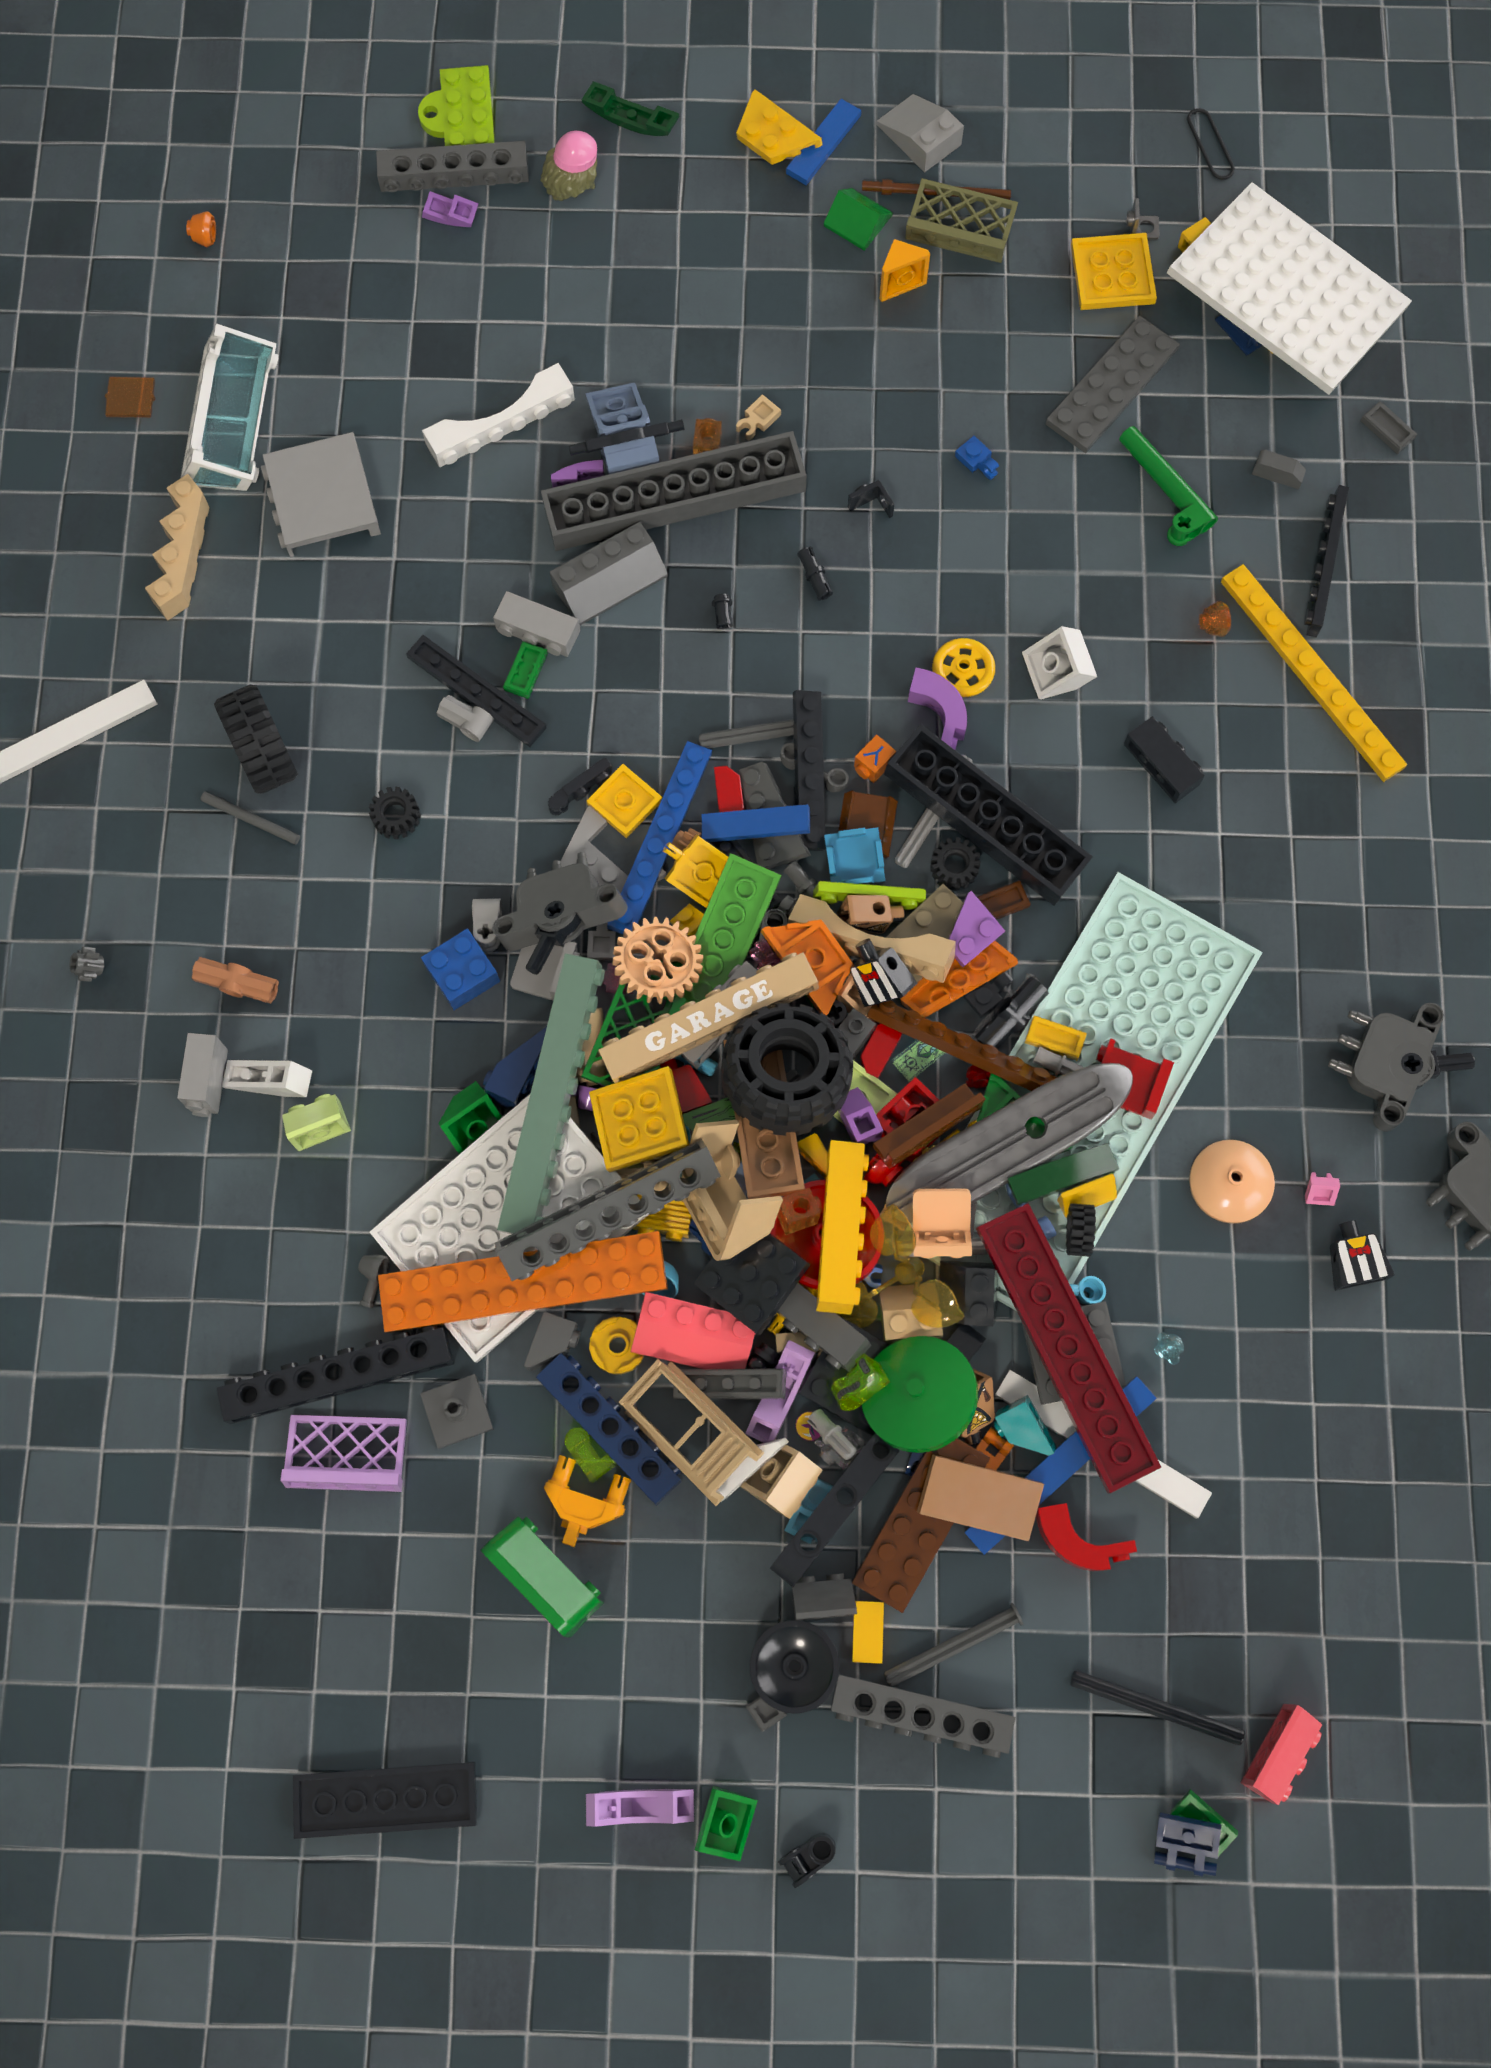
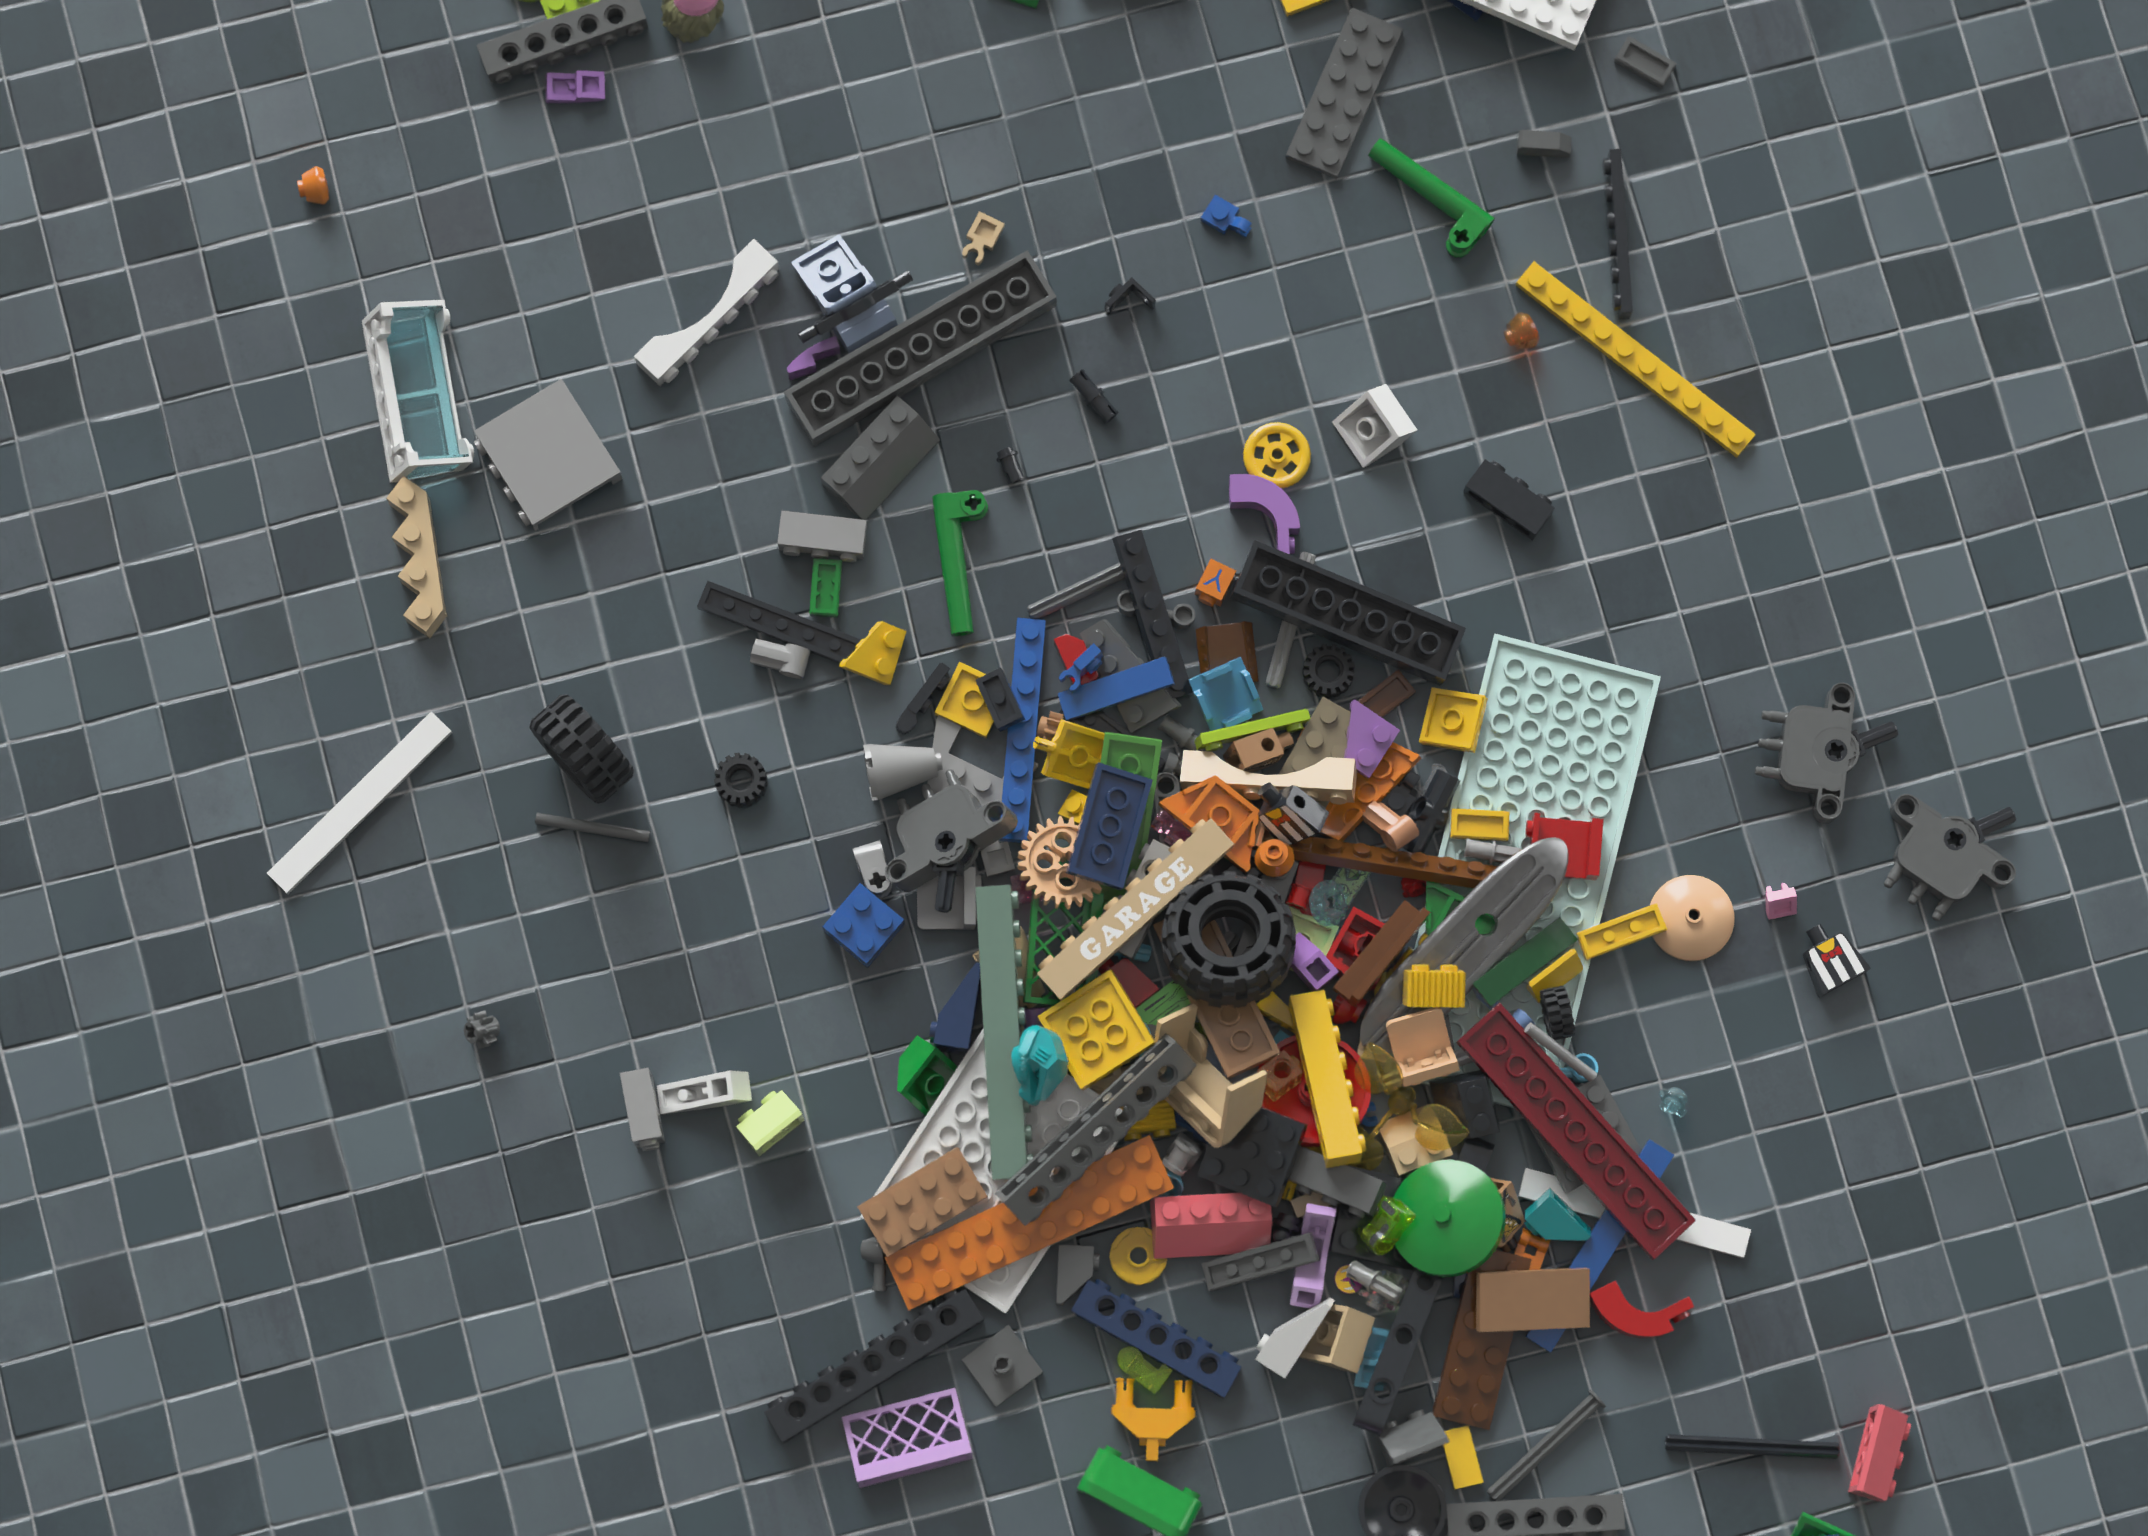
camera: 20 degrees left, 5 degrees up
clear orange piece [105,377,155,418] -> none
nougat piece [192,957,279,1004] -> none
tan piece [619,1359,764,1506] -> none
clear orange brick [693,418,722,454] -> none
light orange slope [879,239,930,302] -> none
none -> yellow wing [839,622,906,685]
none -> medium nougat plate [857,1146,988,1257]
none -> light grey cone [863,744,943,802]
none -> green axle [932,490,988,636]
none -> black plate [975,667,1025,732]
none -> teal helmet [1011,1025,1068,1106]
none -> blue plate [1059,643,1103,693]
none -> dark blue plate [1066,762,1153,890]
none -> light grey piece [1162,1132,1205,1176]
none -> orange cone [1255,839,1294,877]
none -> red axle [1285,883,1313,911]
none -> clear light blue gear [1309,880,1350,926]
none -> nougat piece [1363,801,1419,852]
none -> yellow brick [1402,964,1466,1008]
none -> yellow tile [1419,688,1488,753]
none -> light grey bar [1524,1023,1597,1082]
none -> yellow tile [1576,903,1667,961]

